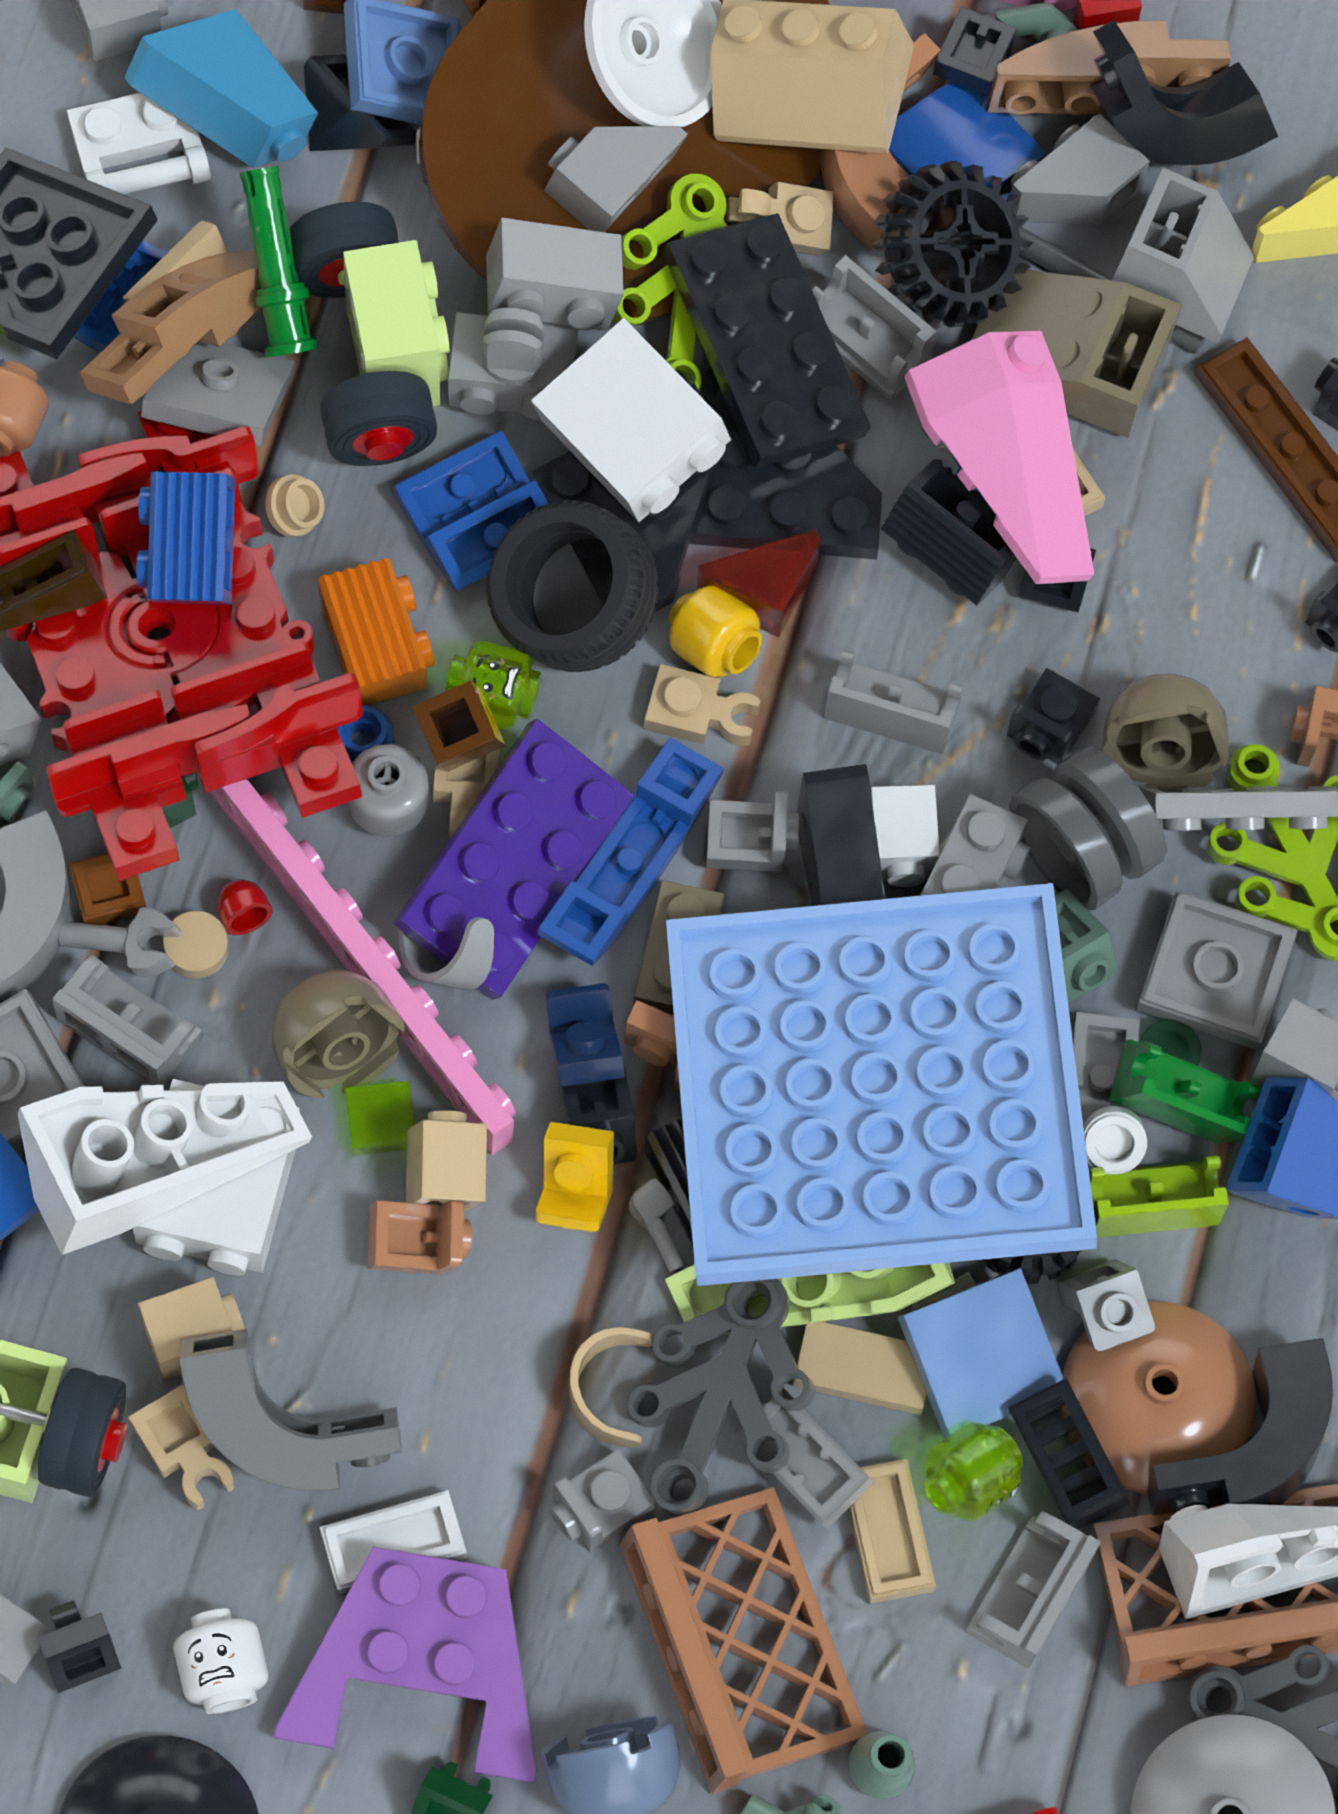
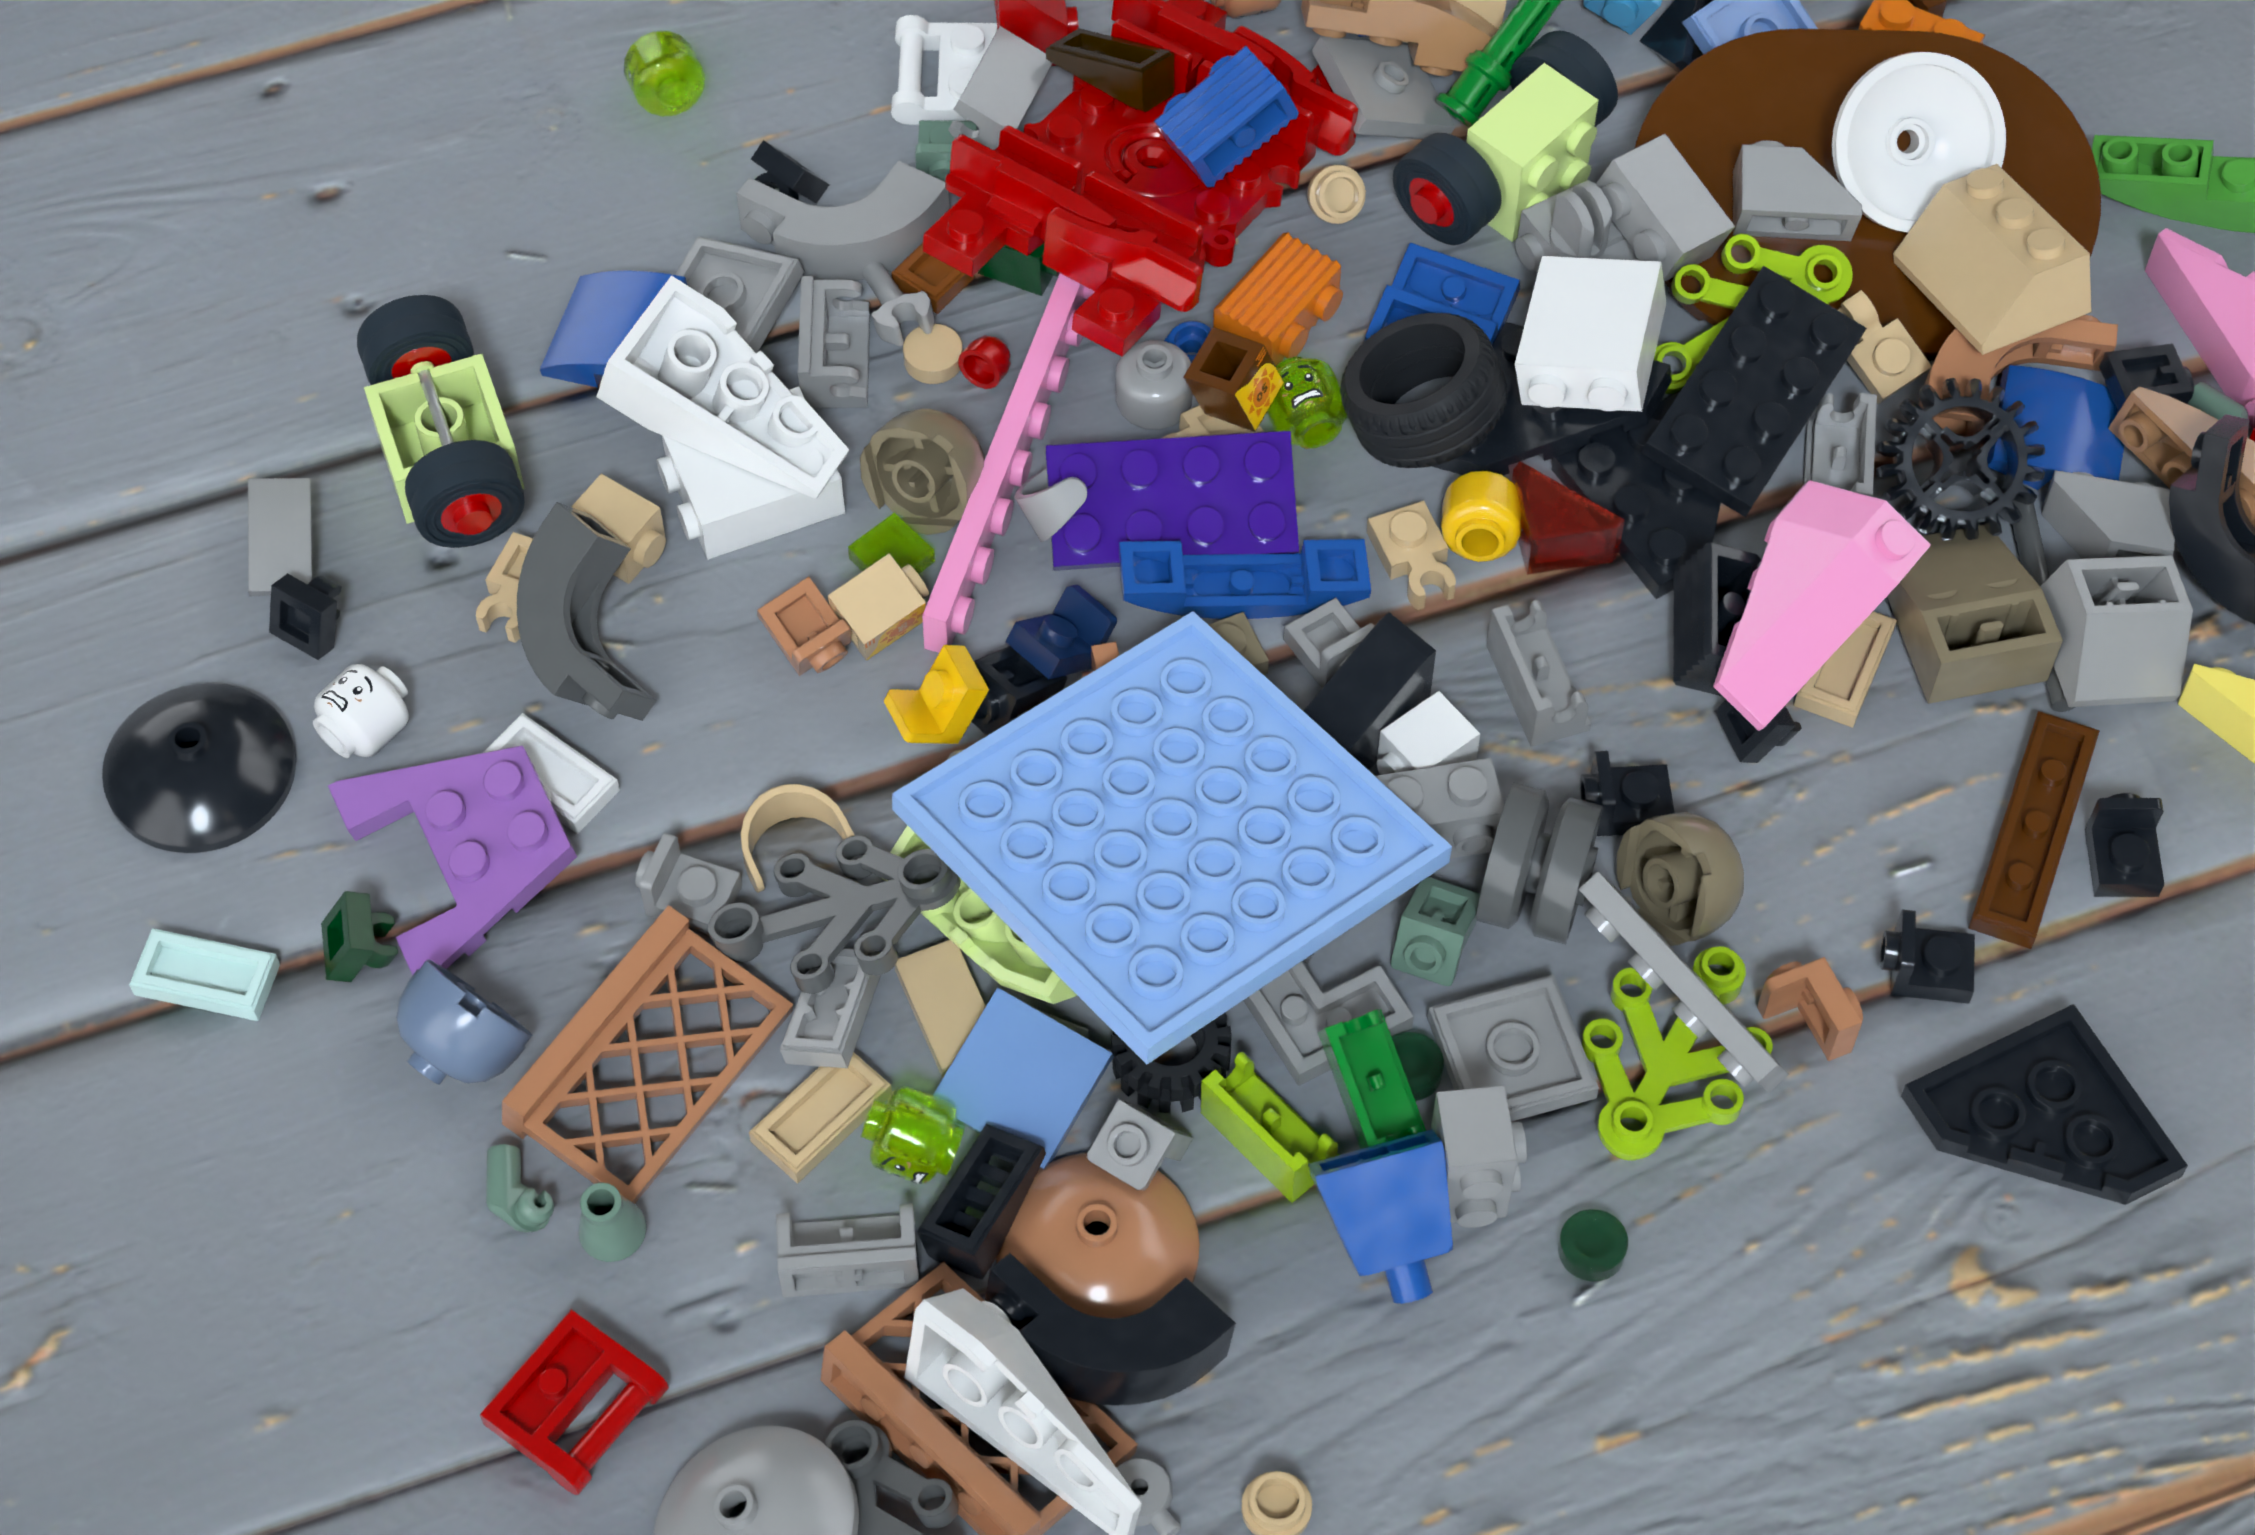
camera: 60 degrees right, 10 degrees down
white tile [1083,1106,1147,1175] -> none

